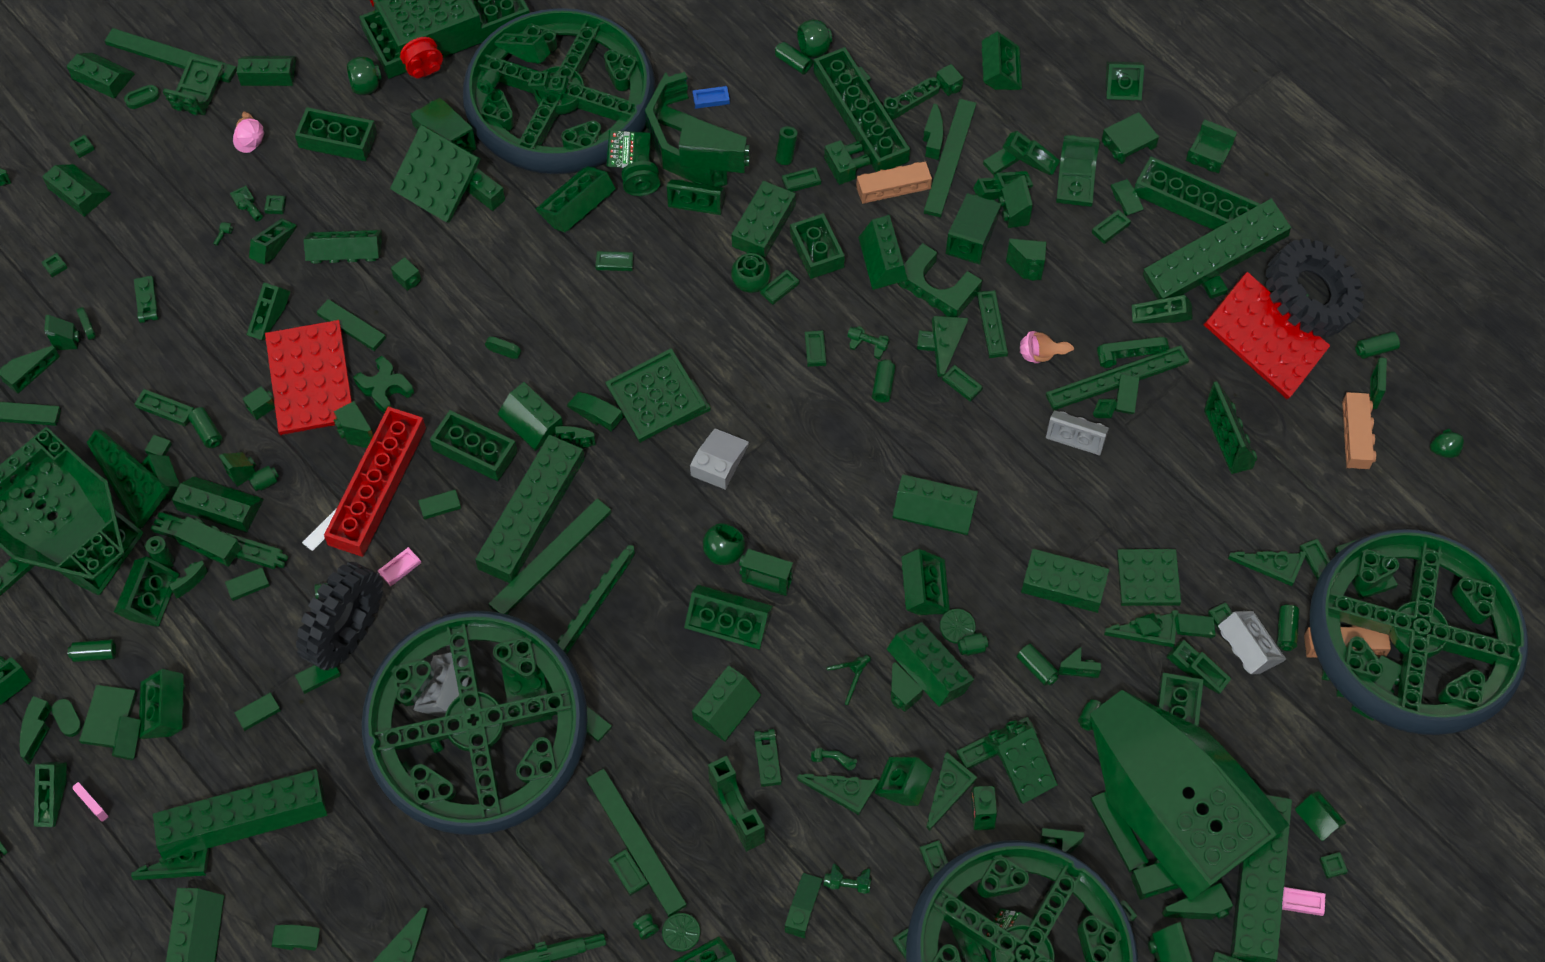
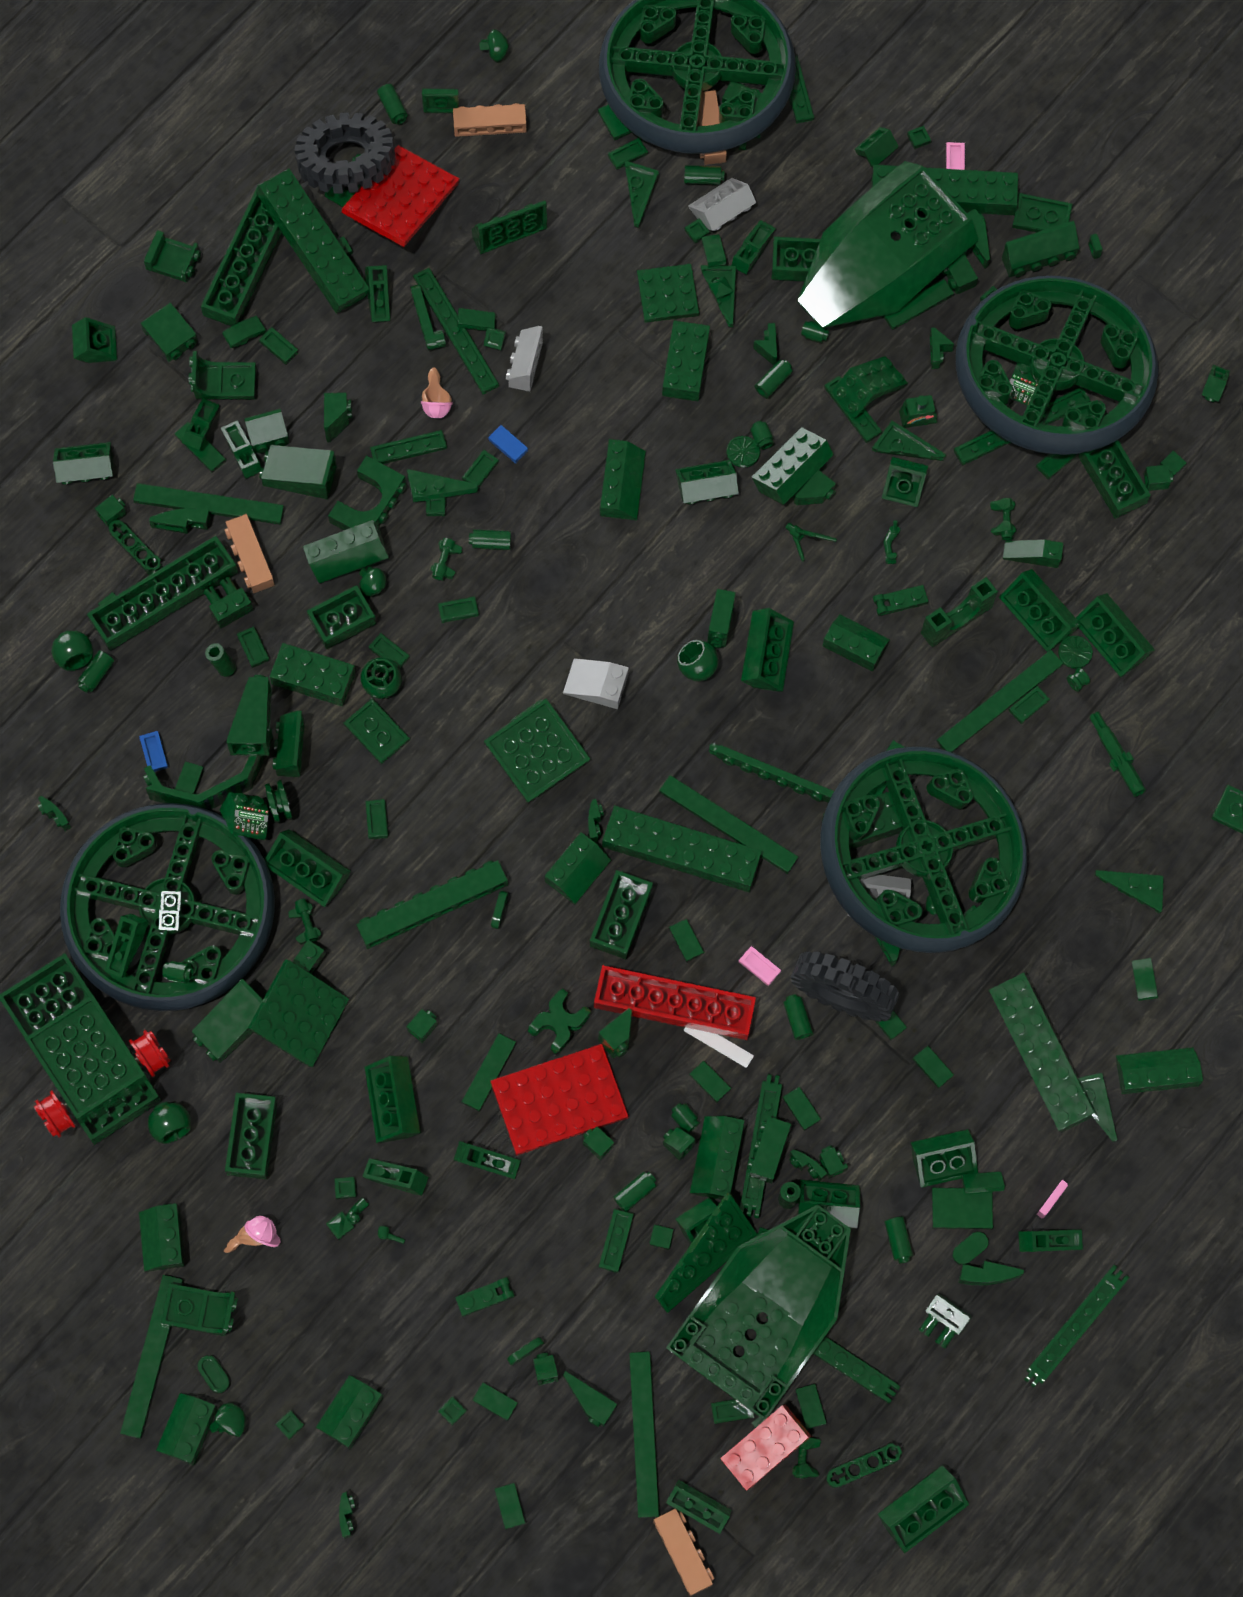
camera: 100 degrees left, 10 degrees up
dark green slope [567,392,623,432] -> none
dark green wing [797,774,879,815] -> none
none -> dark green slope [37,796,71,832]
none -> dark green piece [209,1403,246,1437]
none -> dark green piece [288,899,321,945]
none -> dark green tile [343,699,410,765]
none -> dark green brick [356,860,508,950]
none -> dark green piece [359,566,387,597]
none -> dark green tile [472,1382,518,1421]
none -> blue tile [488,425,528,463]
none -> dark green tile [689,1061,731,1103]
none -> dark green tile [789,56,814,124]
none -> dark green brick [819,1145,848,1179]
none -> dark green slope [999,569,1081,652]

